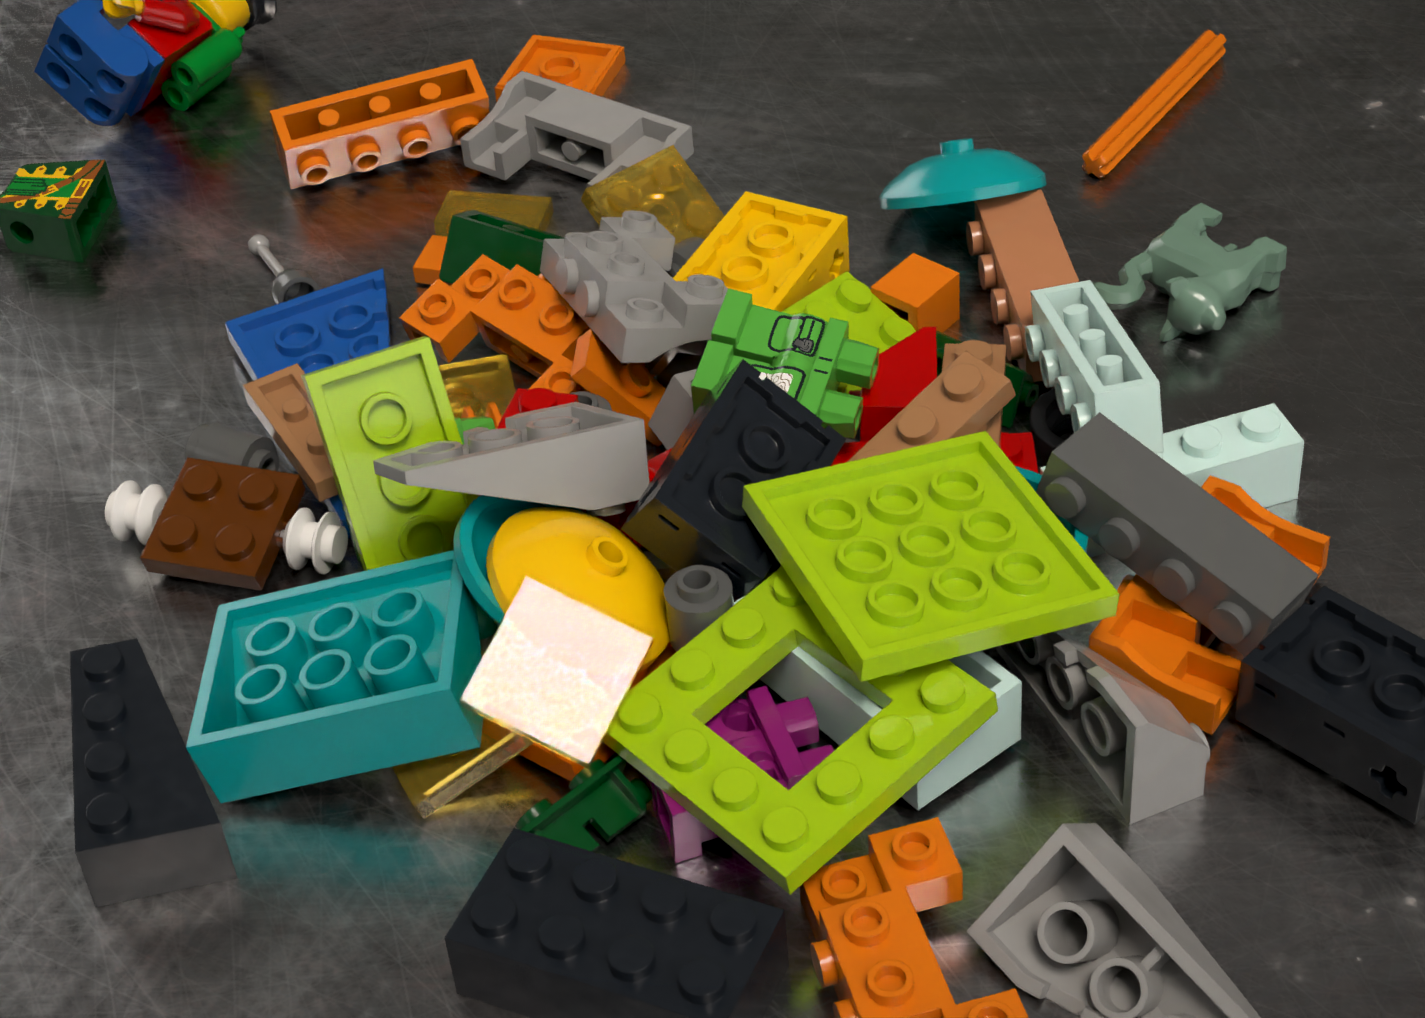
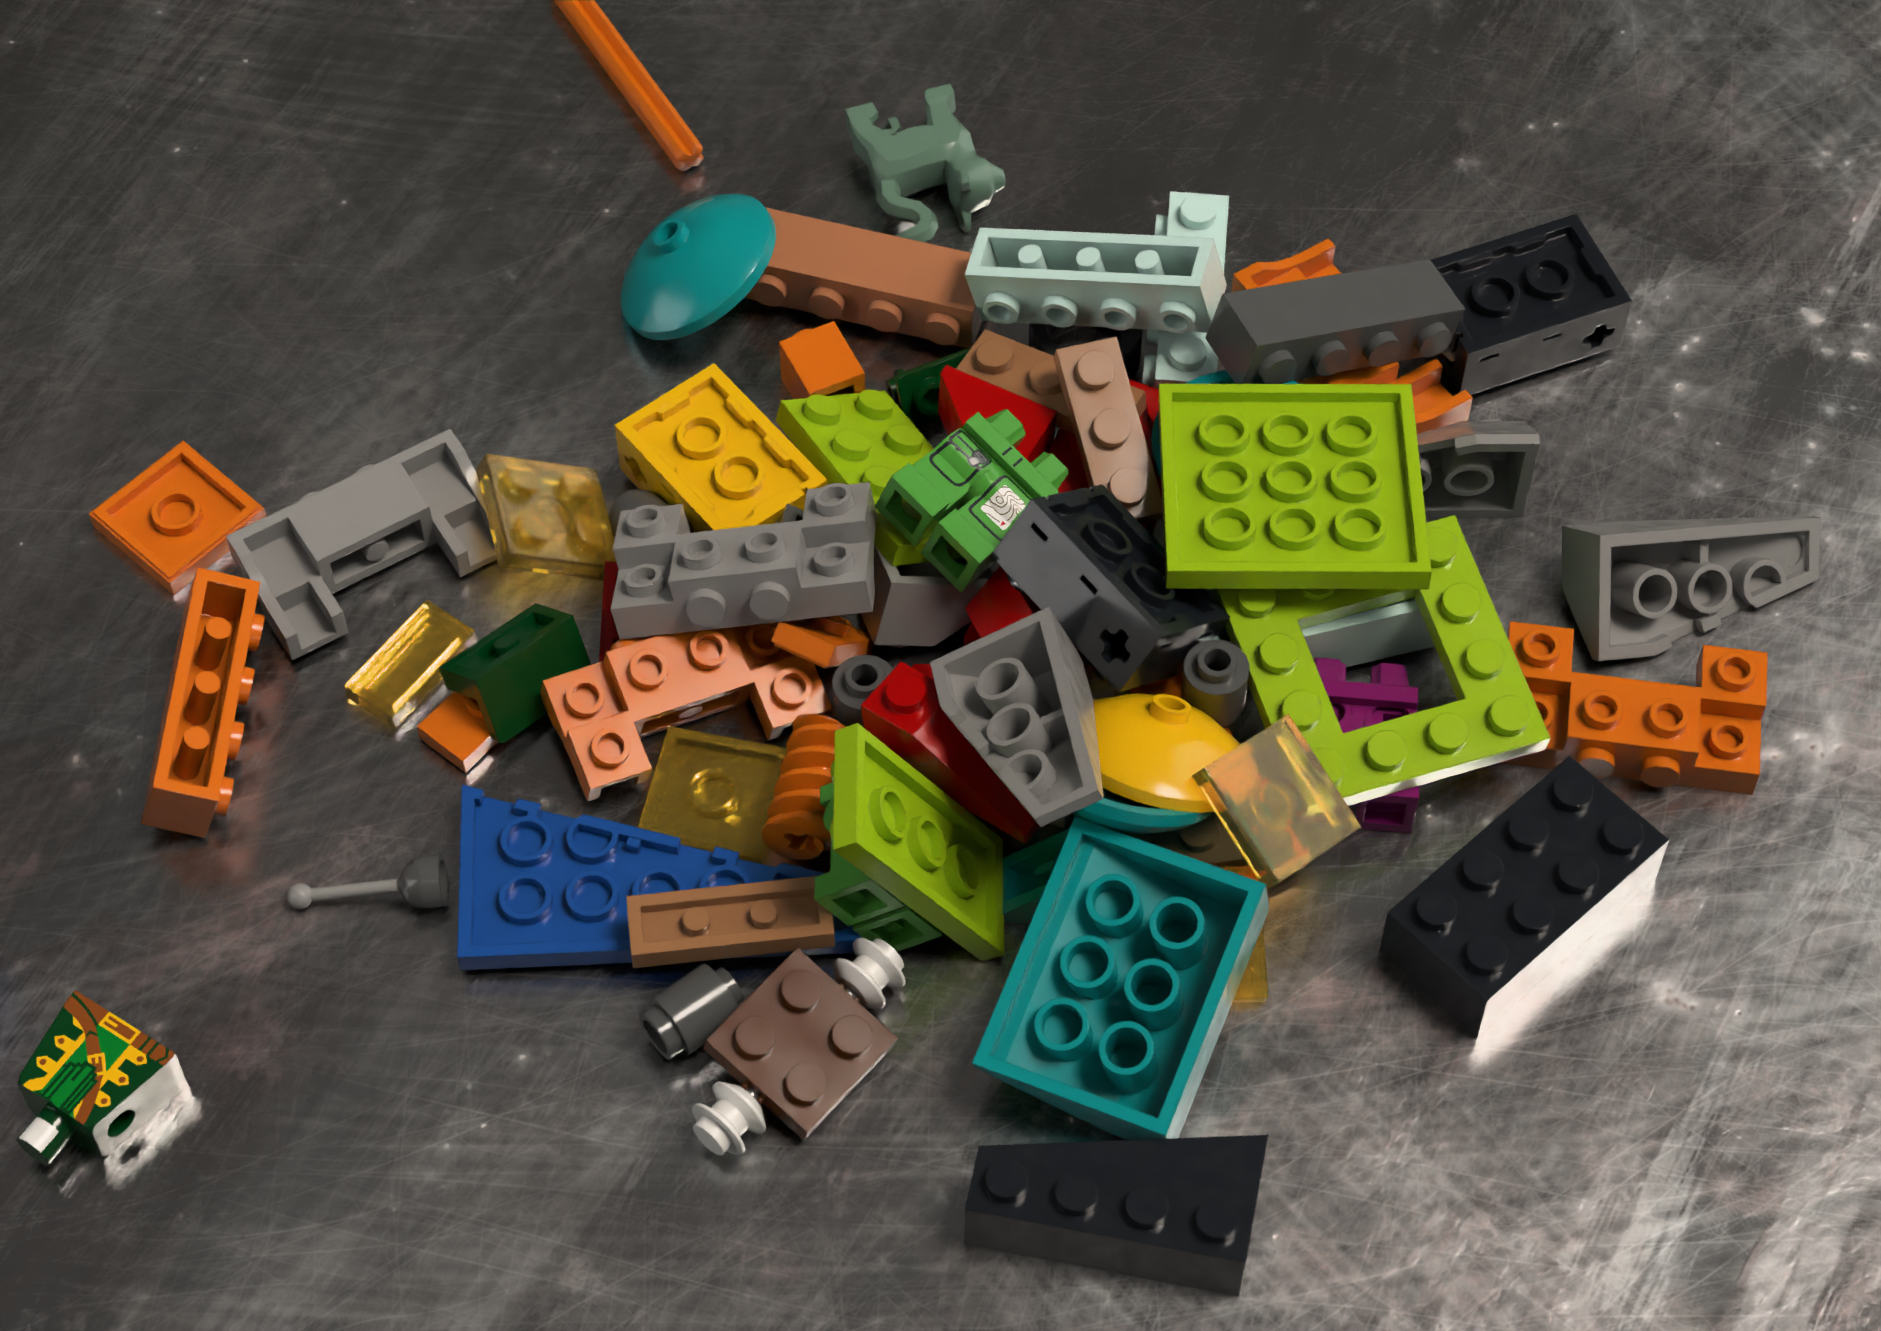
camera: 70 degrees left, 15 degrees up
dark green hinge [515,755,652,852] -> none

